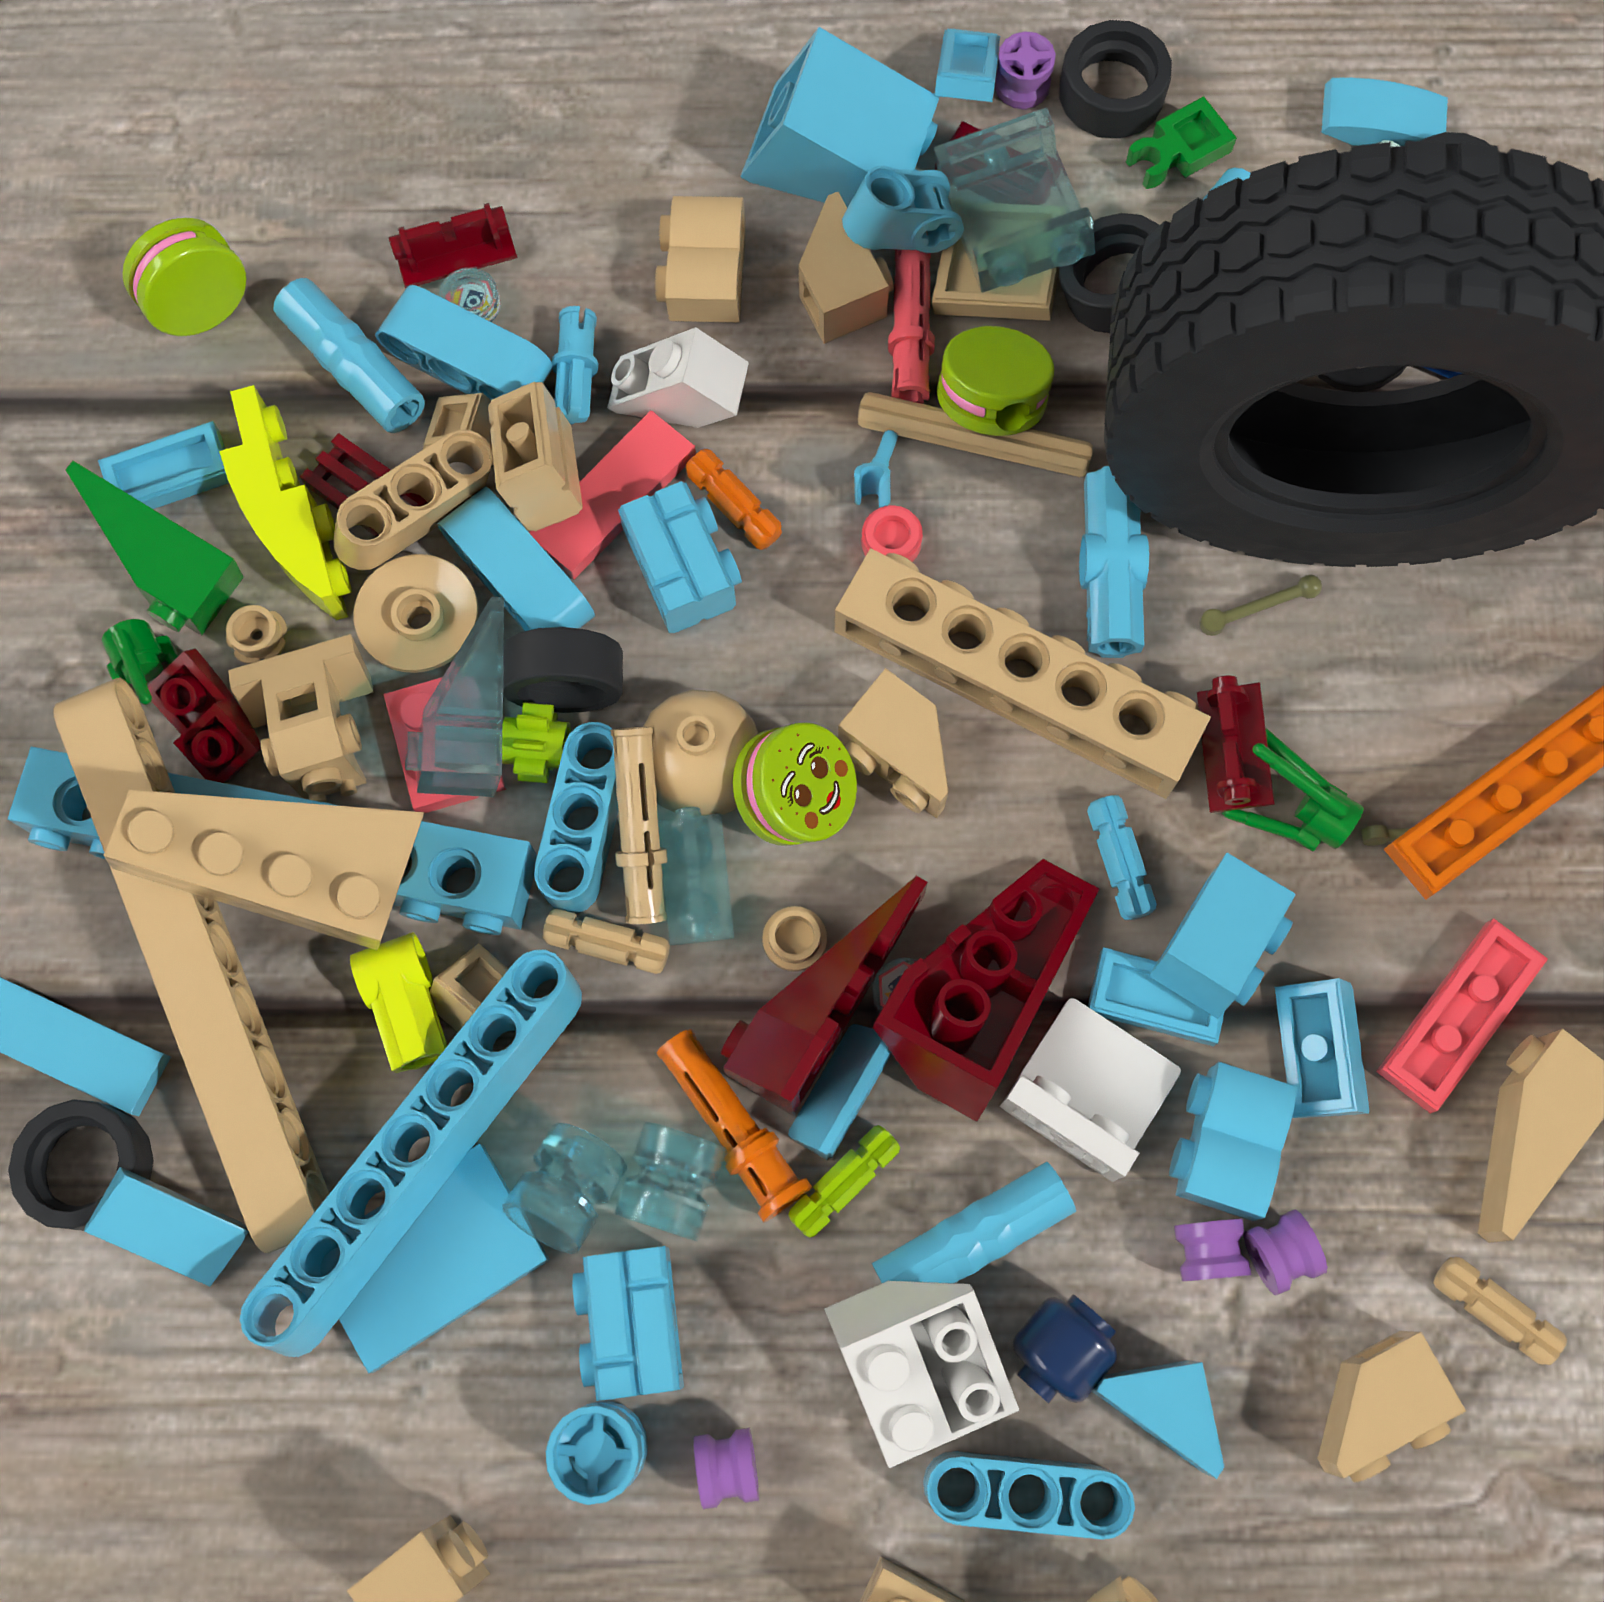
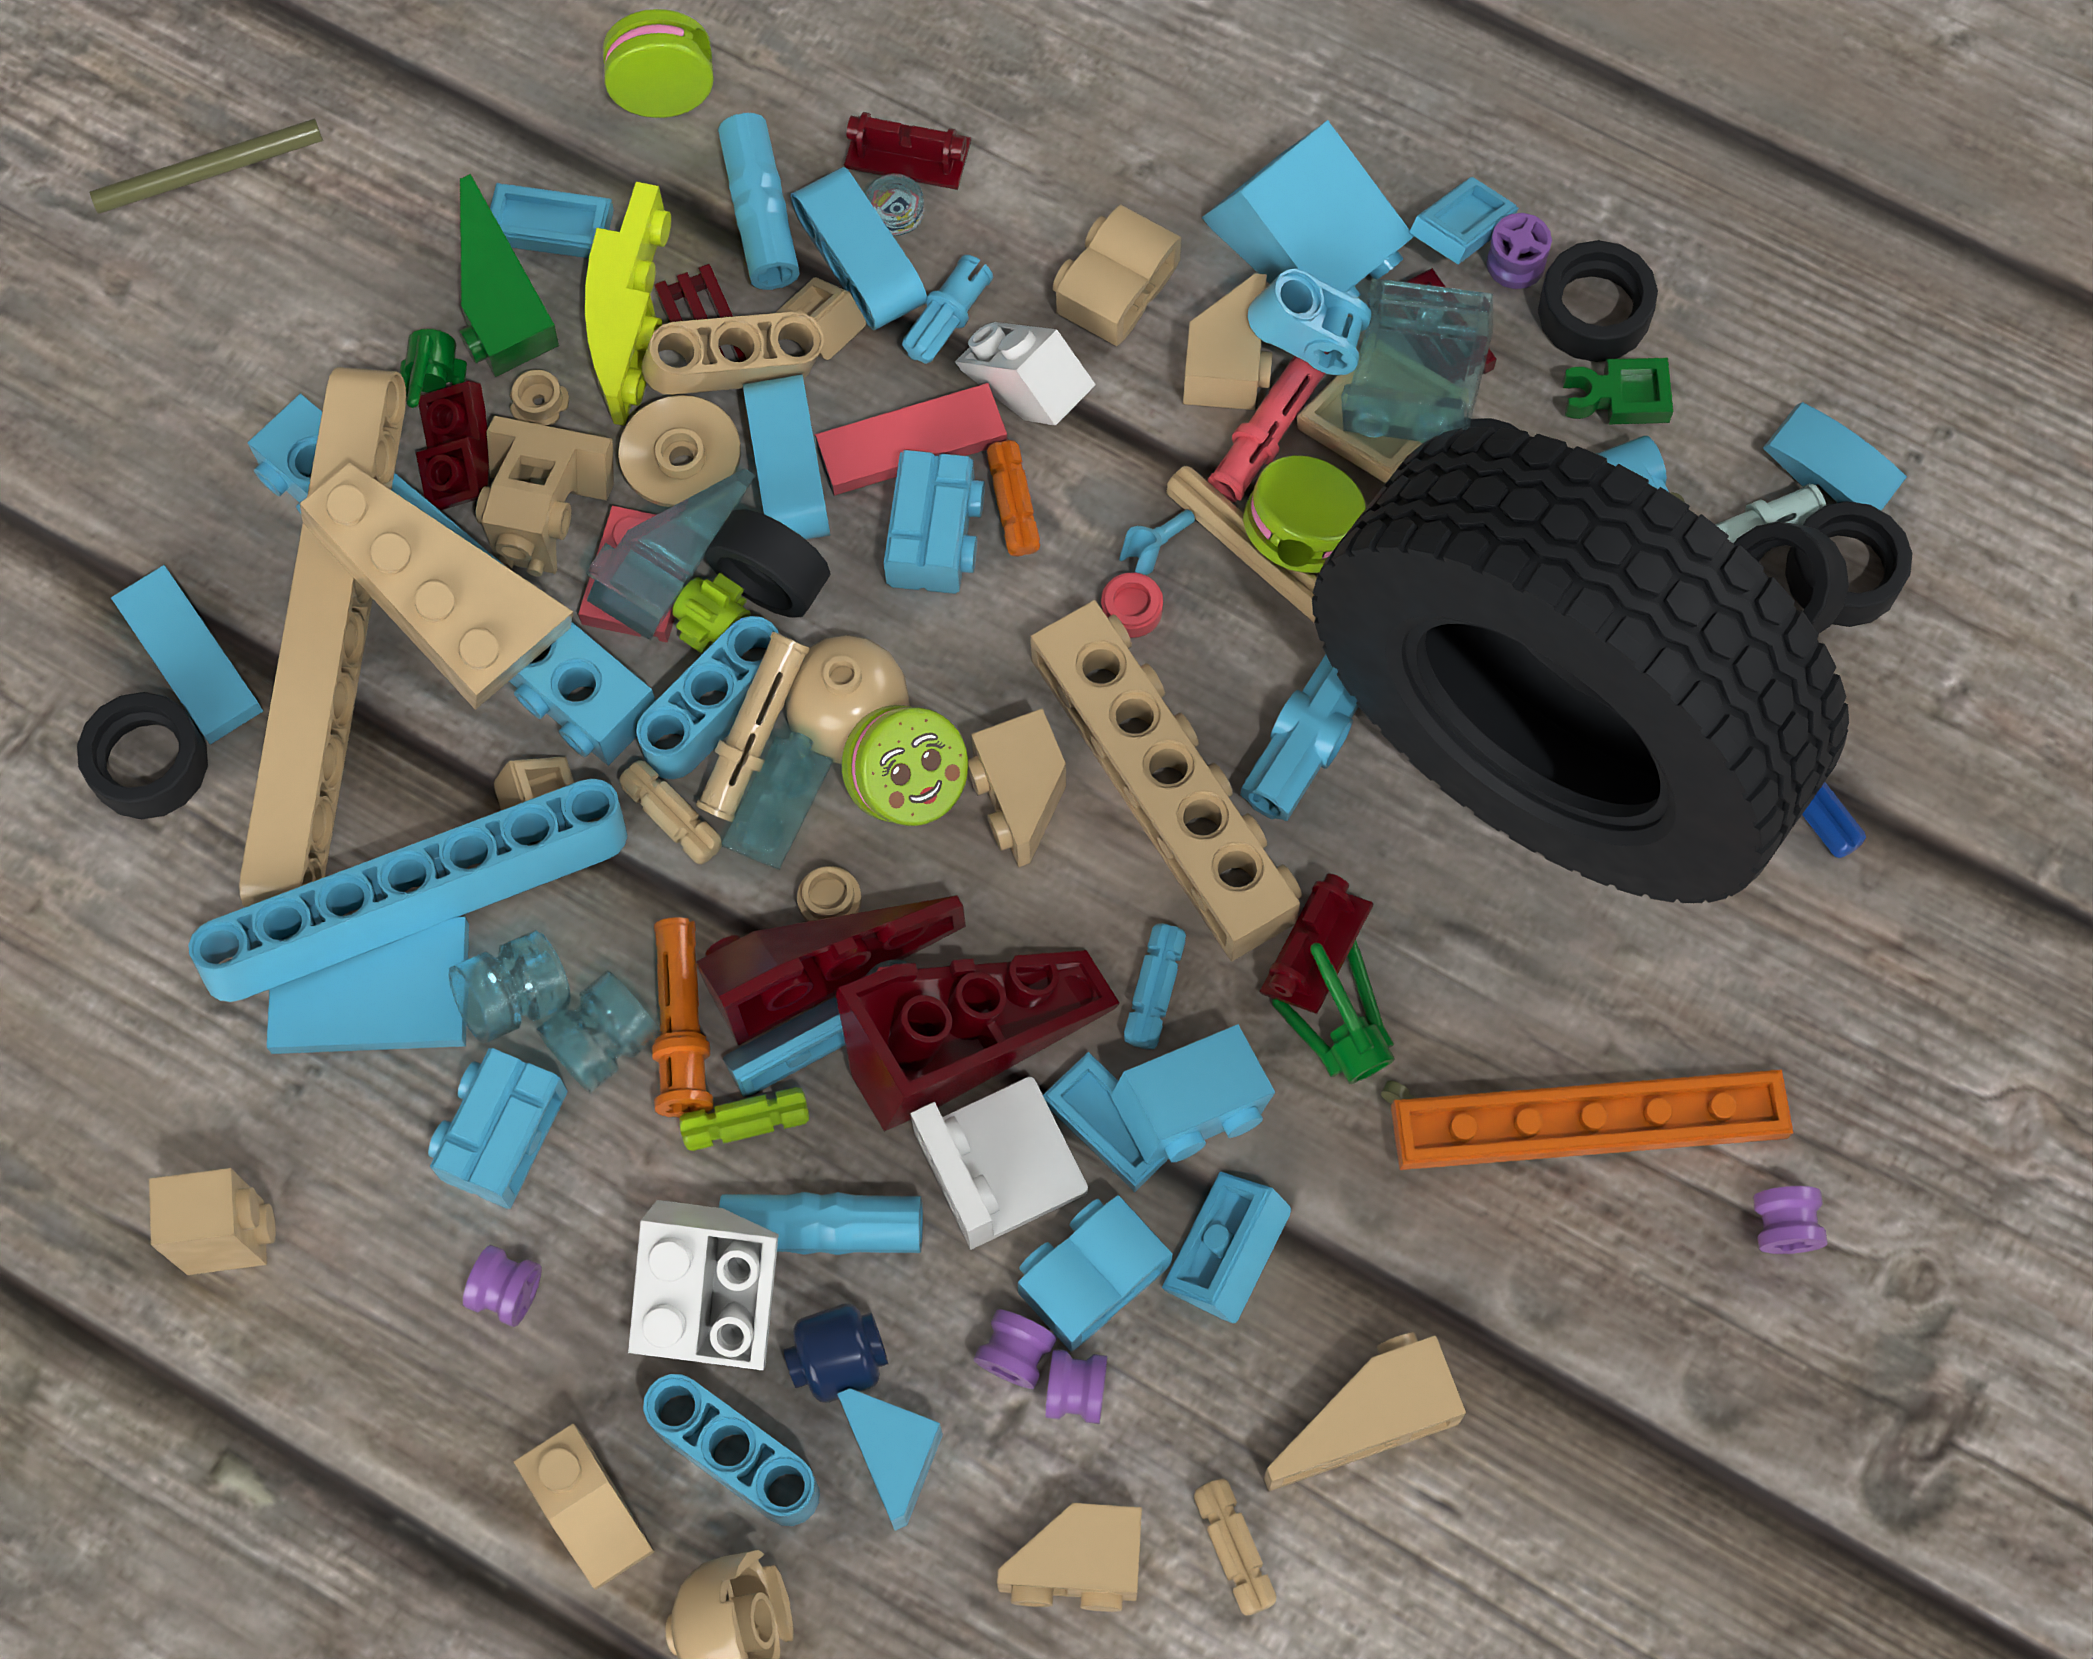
camera: 30 degrees right, 5 degrees down
medium azure slope [84,1167,249,1287] -> none
neon yellow piece [350,932,447,1073] -> none
tan brick [488,381,583,531] -> none
medium azure wheel [545,1401,648,1505] -> none
olive hinge [1200,574,1322,636] -> none
coral tile [1376,918,1548,1113] -> none

